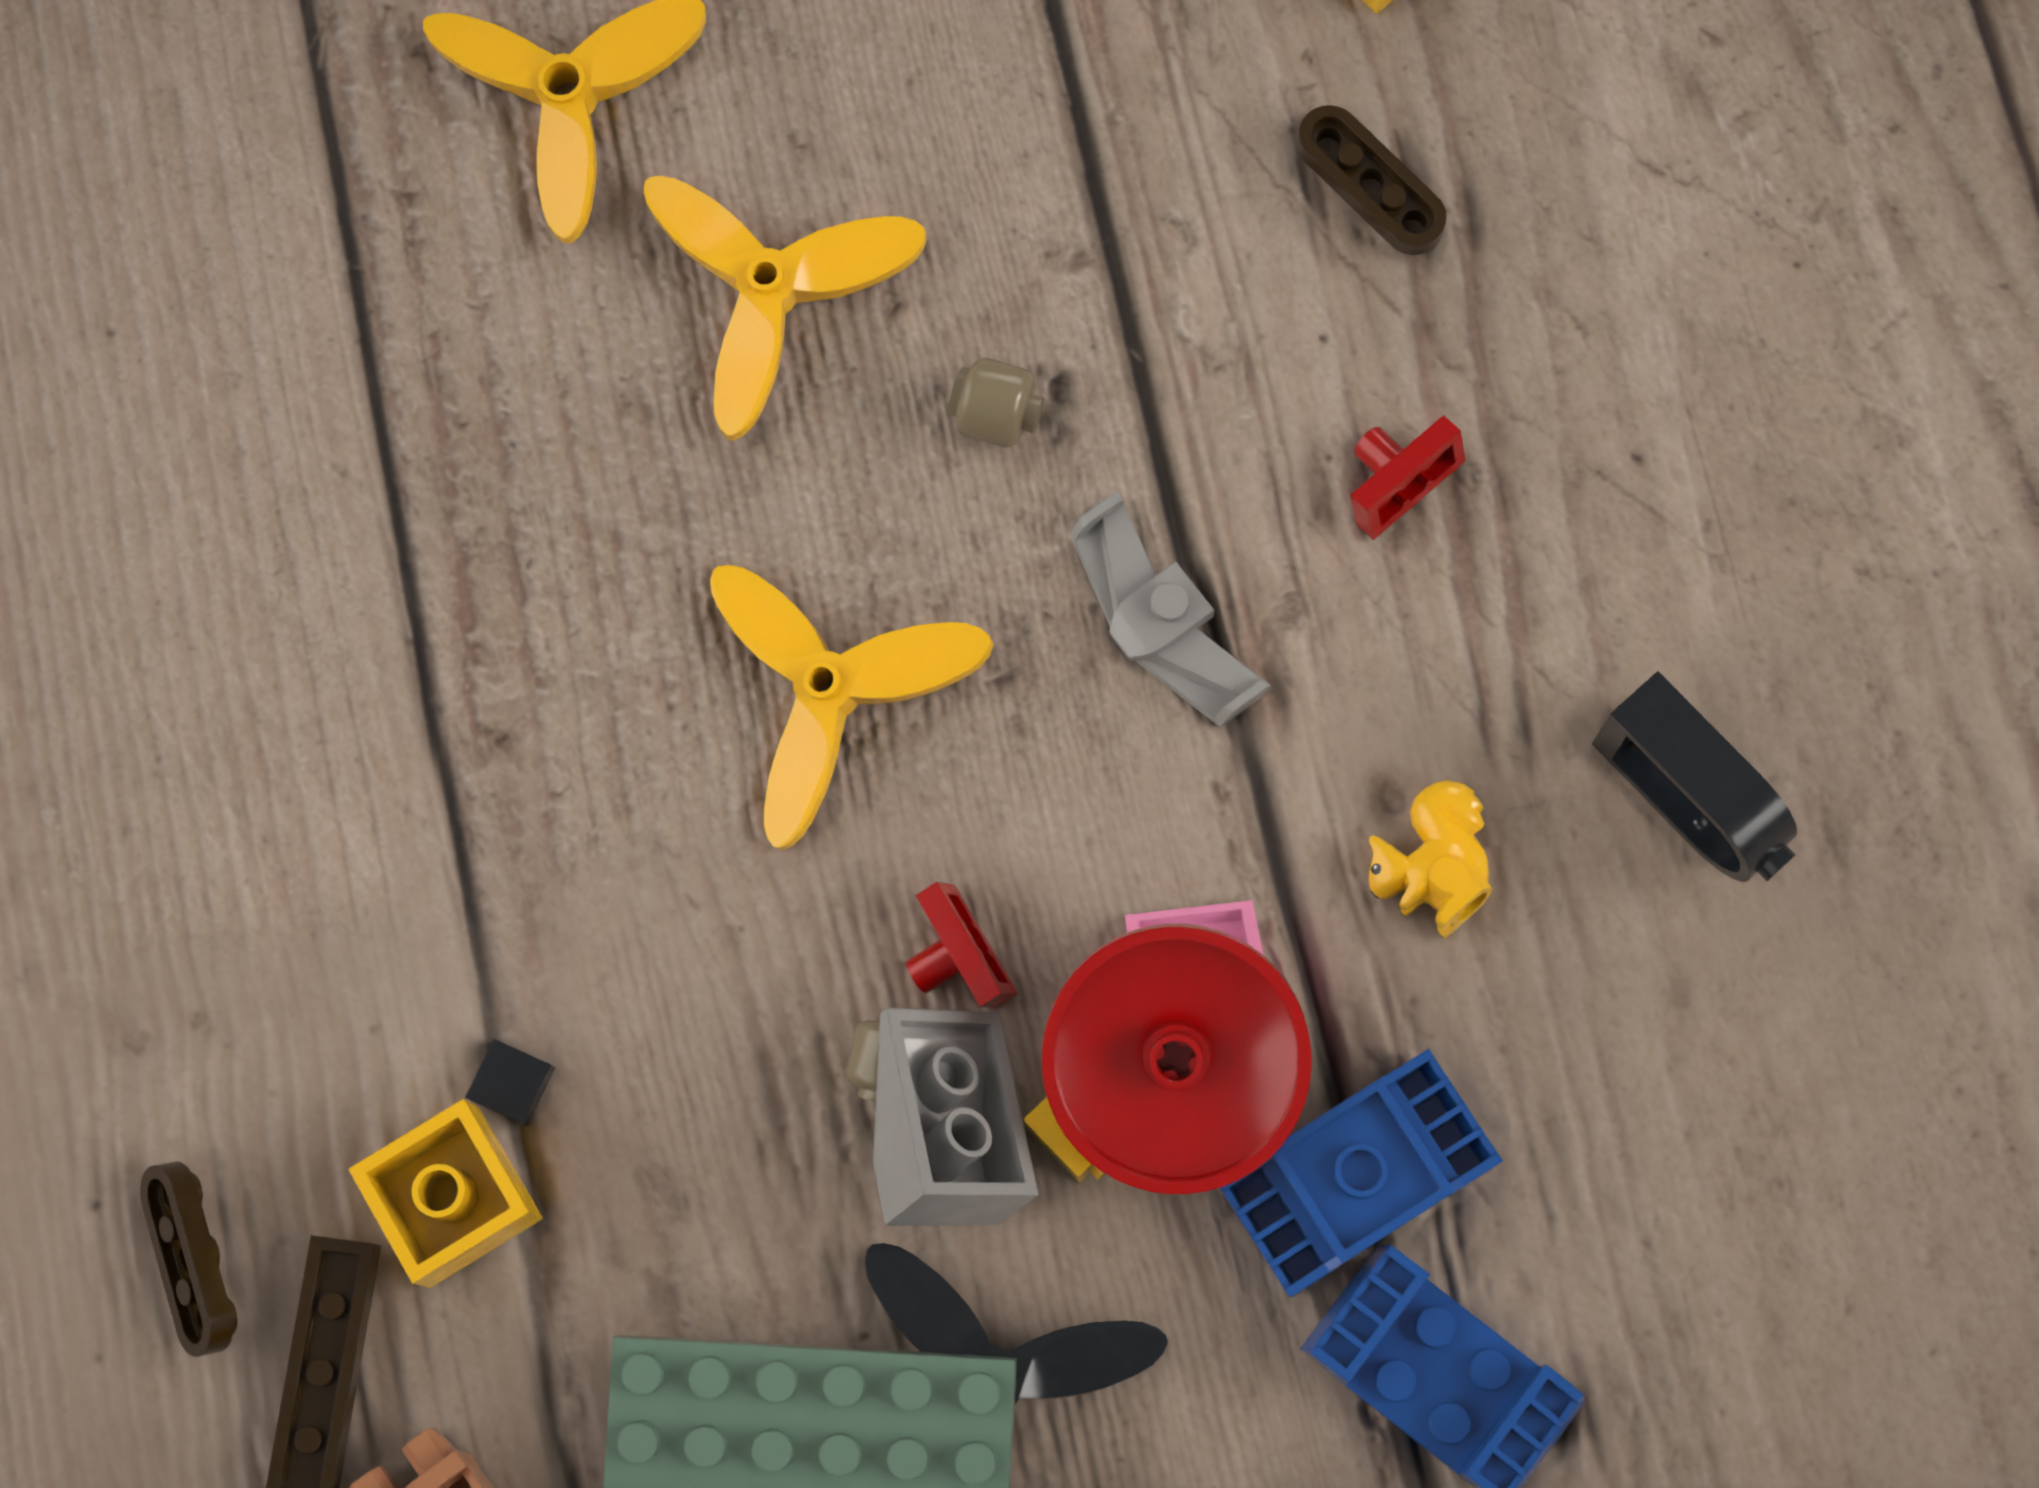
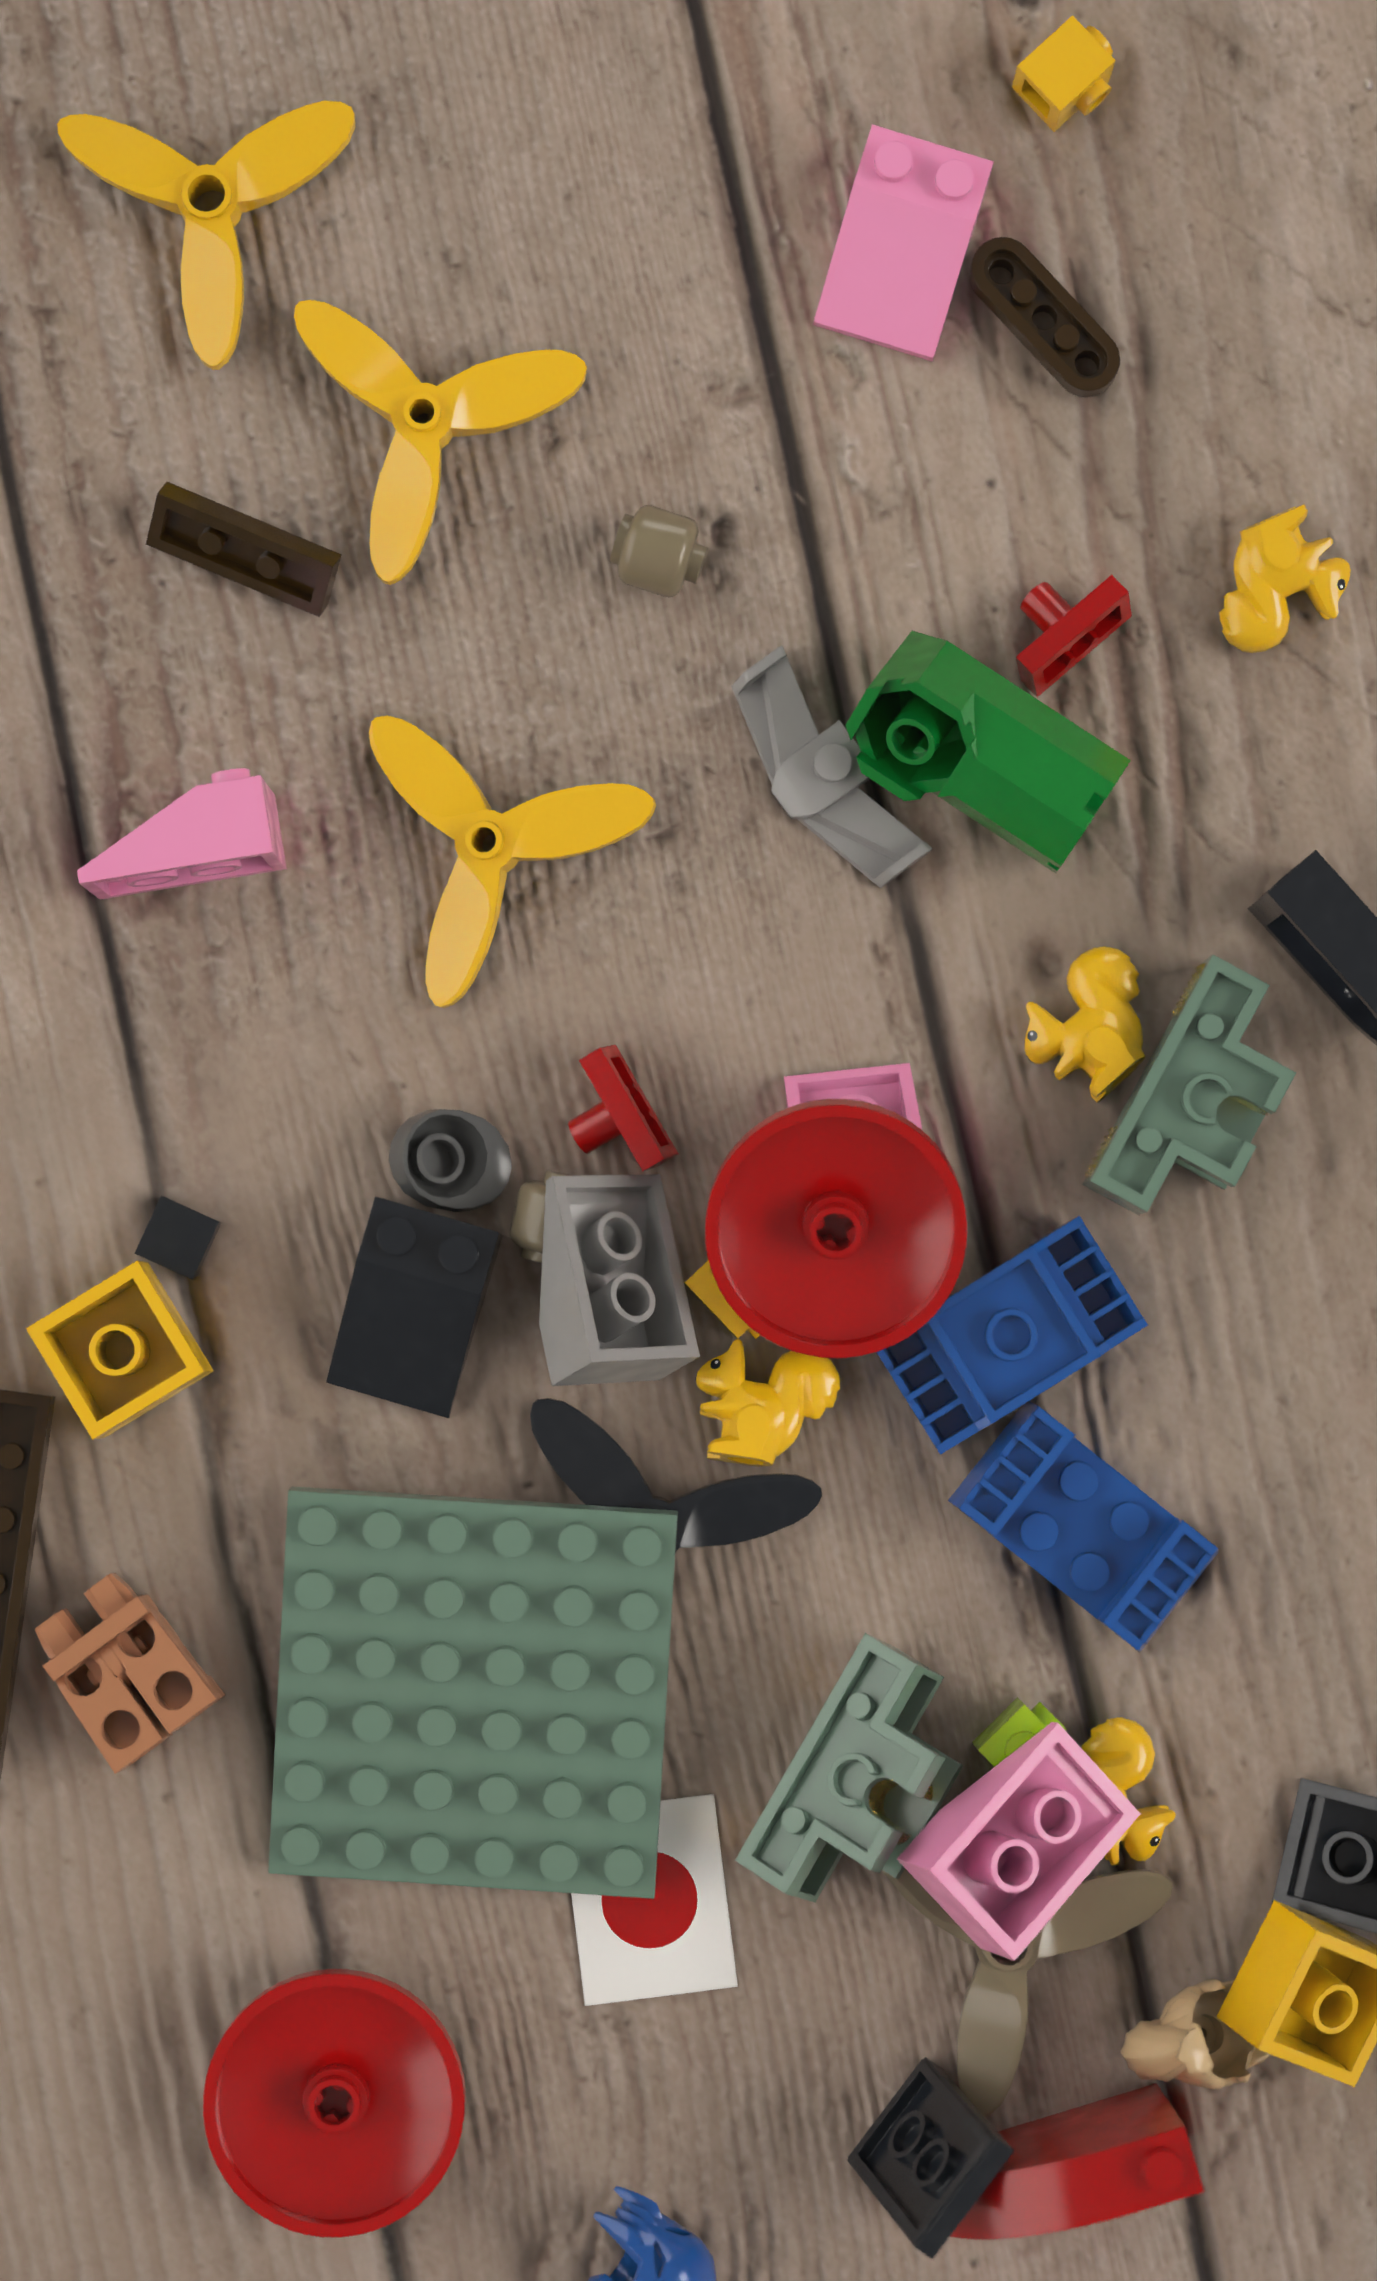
camera: 10 degrees left, 10 degrees up
none -> bright pink slope [77,768,287,900]
none -> dark brown plate [146,482,342,617]
none -> black slope [326,1196,503,1418]
none -> dark grey hat [388,1109,512,1212]
none -> yellow animal [695,1339,840,1467]
none -> bright pink slope [813,124,994,362]
none -> green brick [845,631,1131,873]
none -> sand green piece [1082,955,1296,1215]
none -> yellow animal [1219,504,1351,653]

